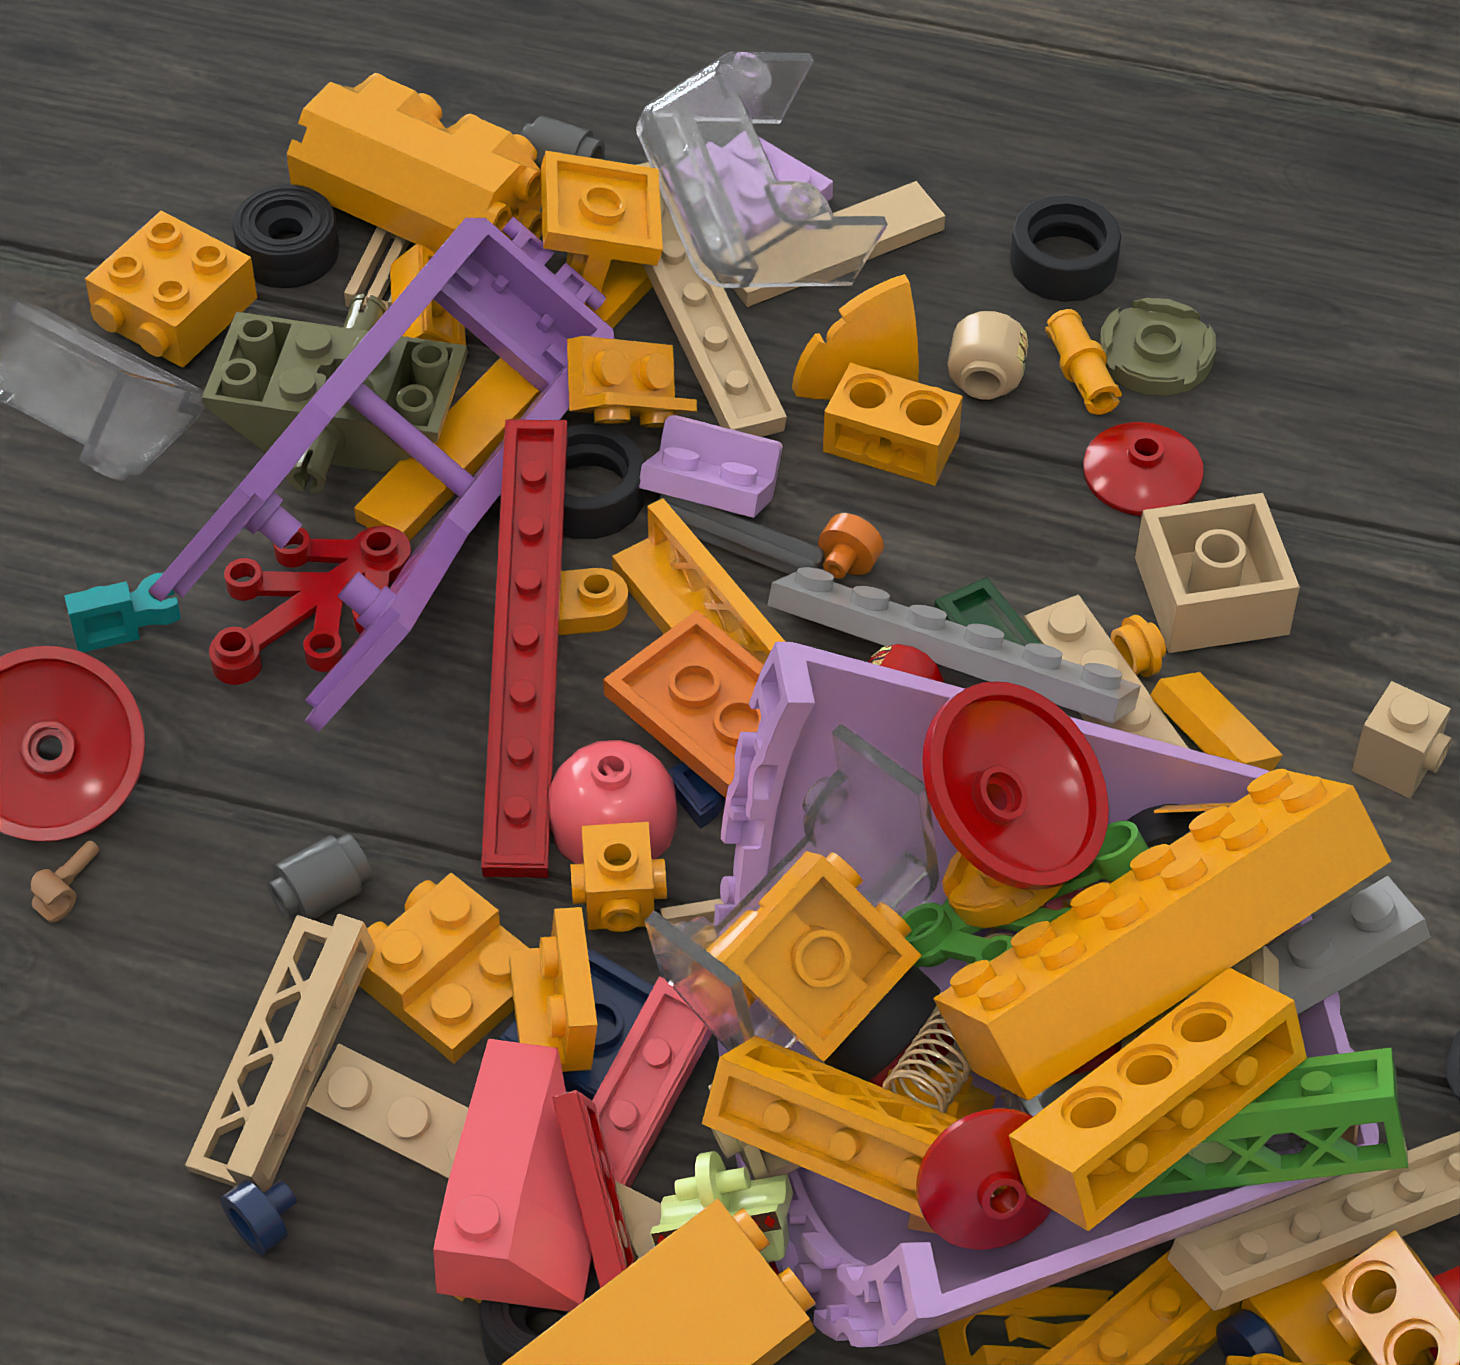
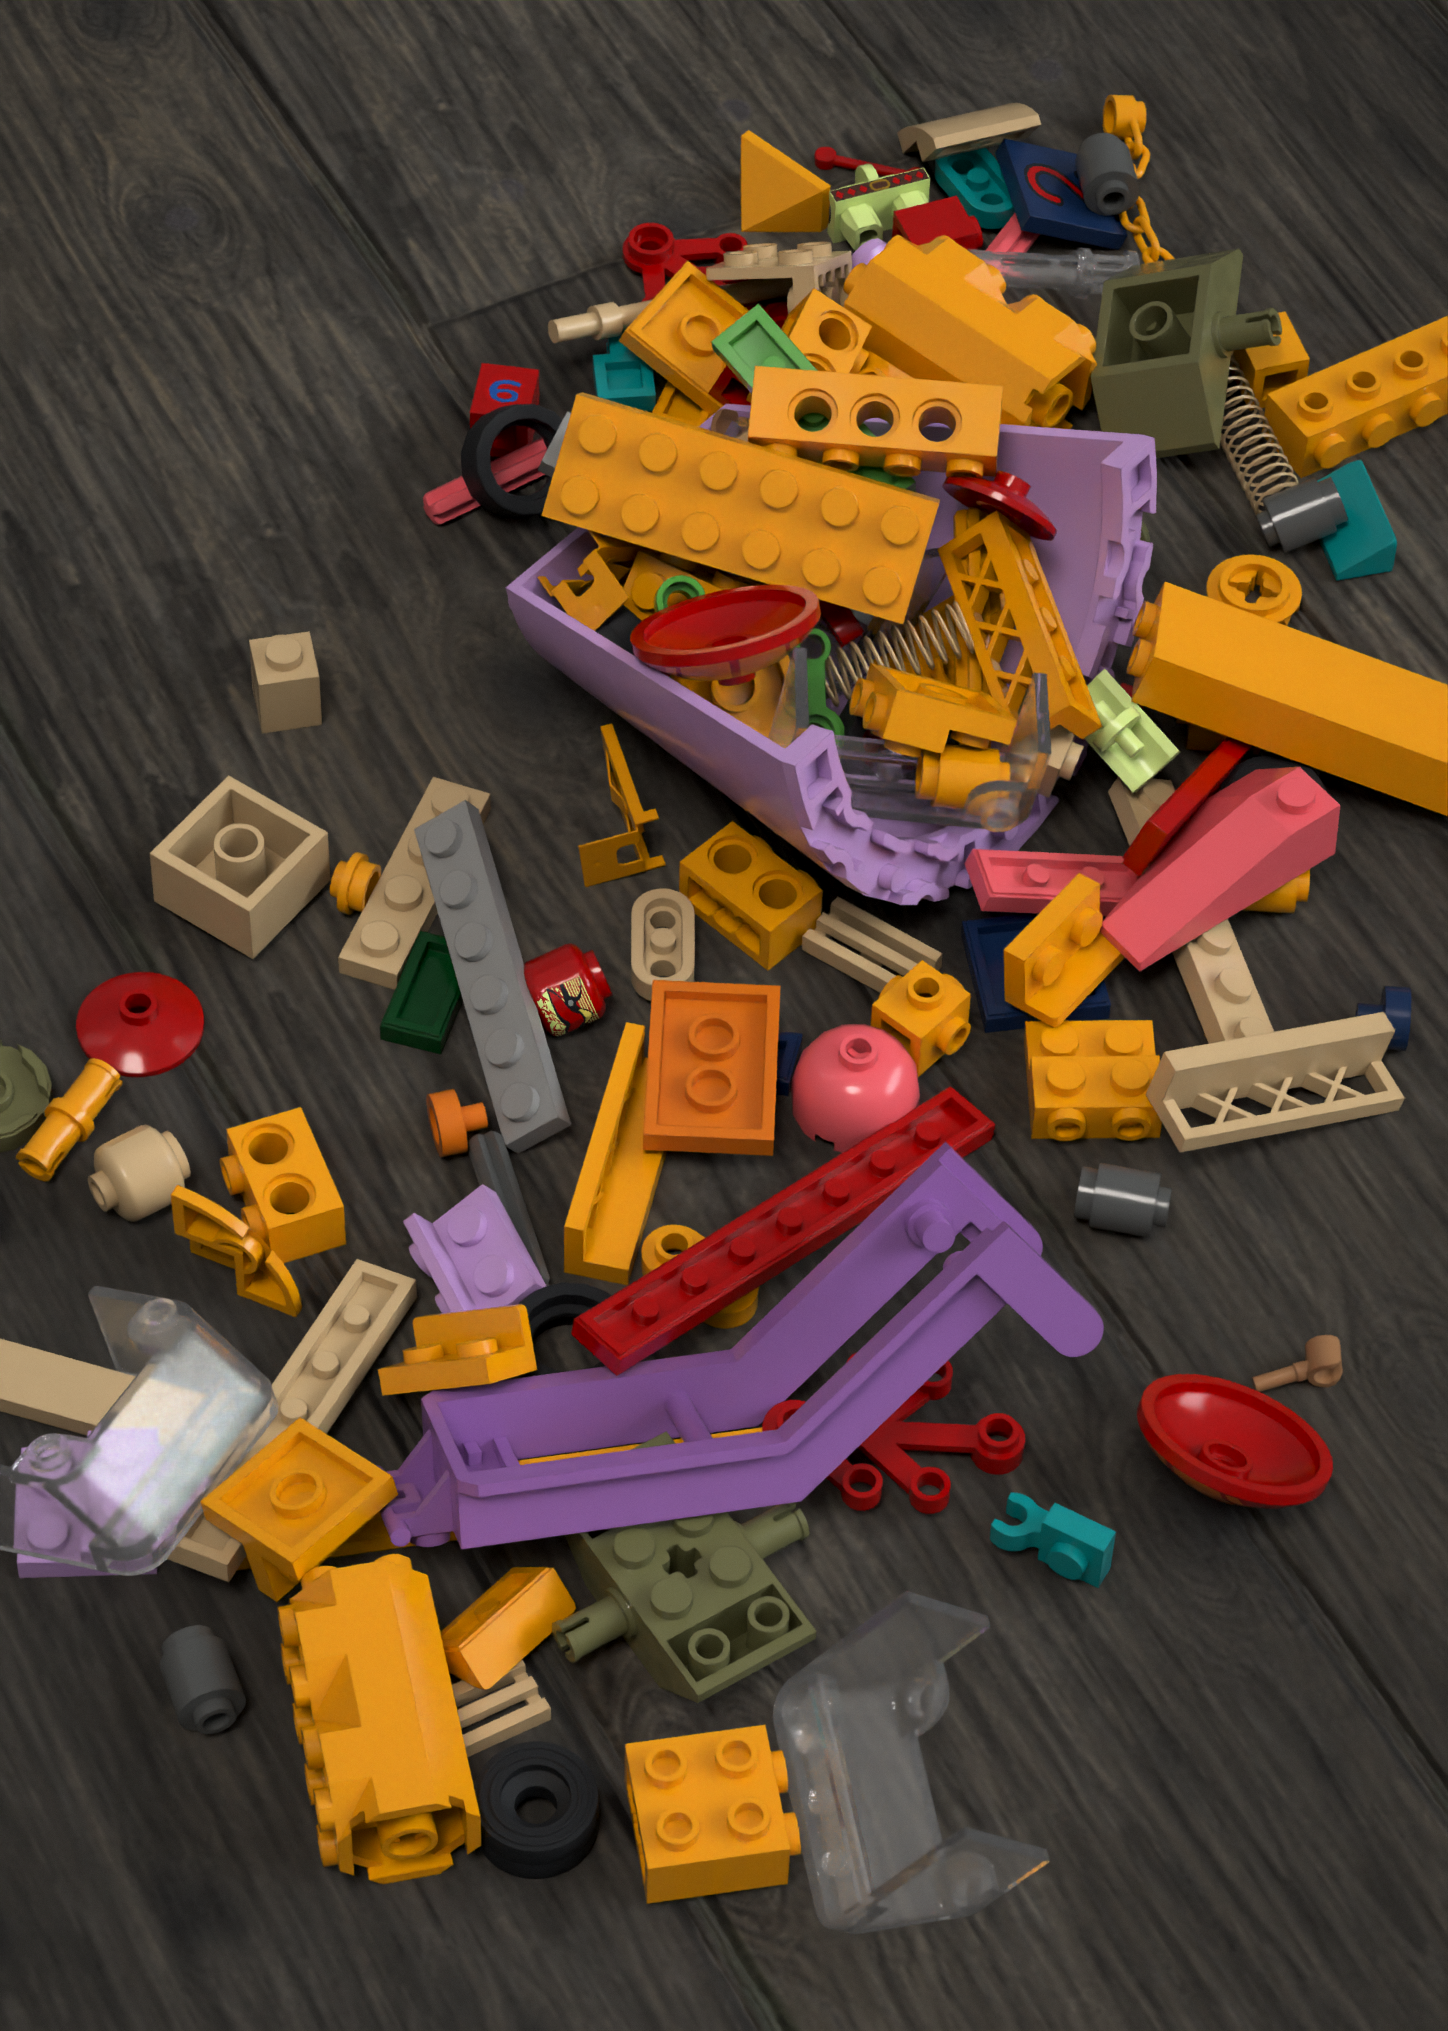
camera: 135 degrees left, 0 degrees up
light orange tile [1150,672,1283,772] -> none

